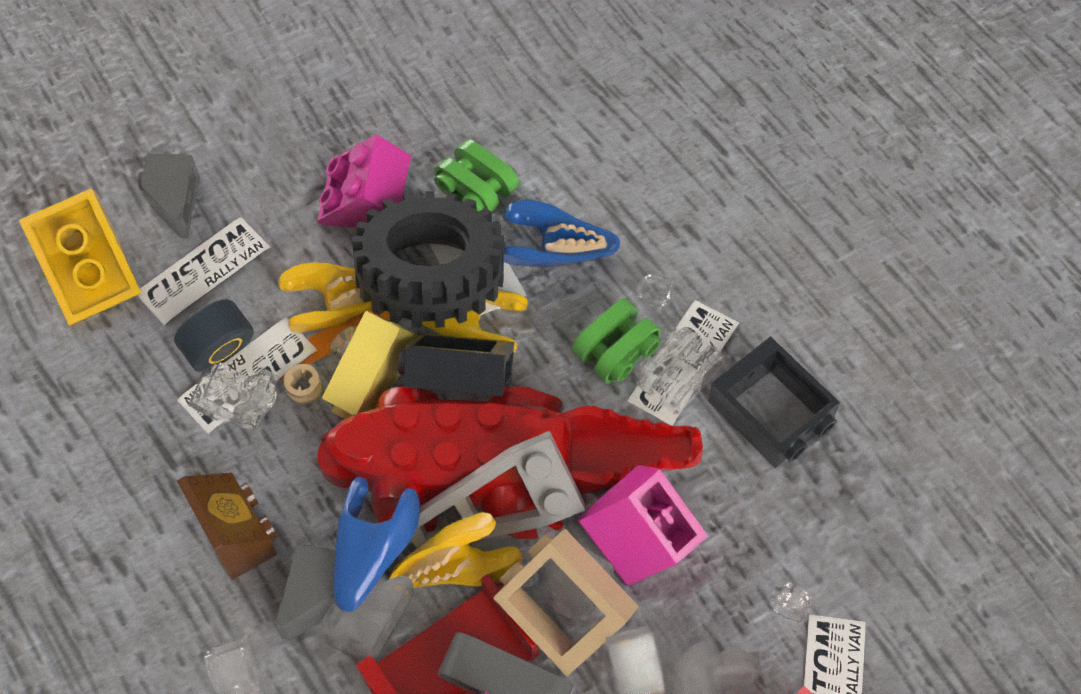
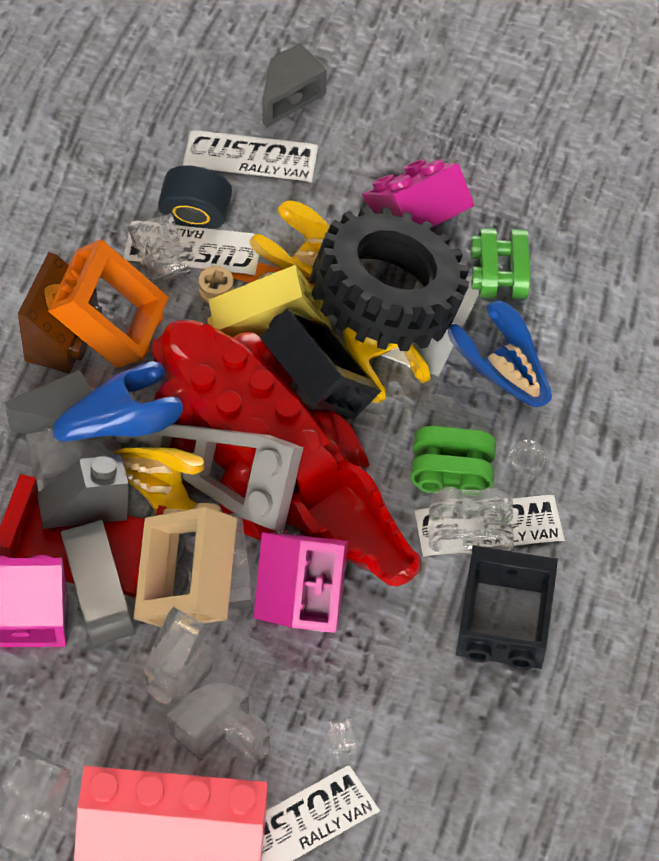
camera: 45 degrees right, 5 degrees down
yellow slope [19,188,142,326] -> none
none -> dark grey slope [37,455,128,529]
none -> orange window [48,239,169,368]

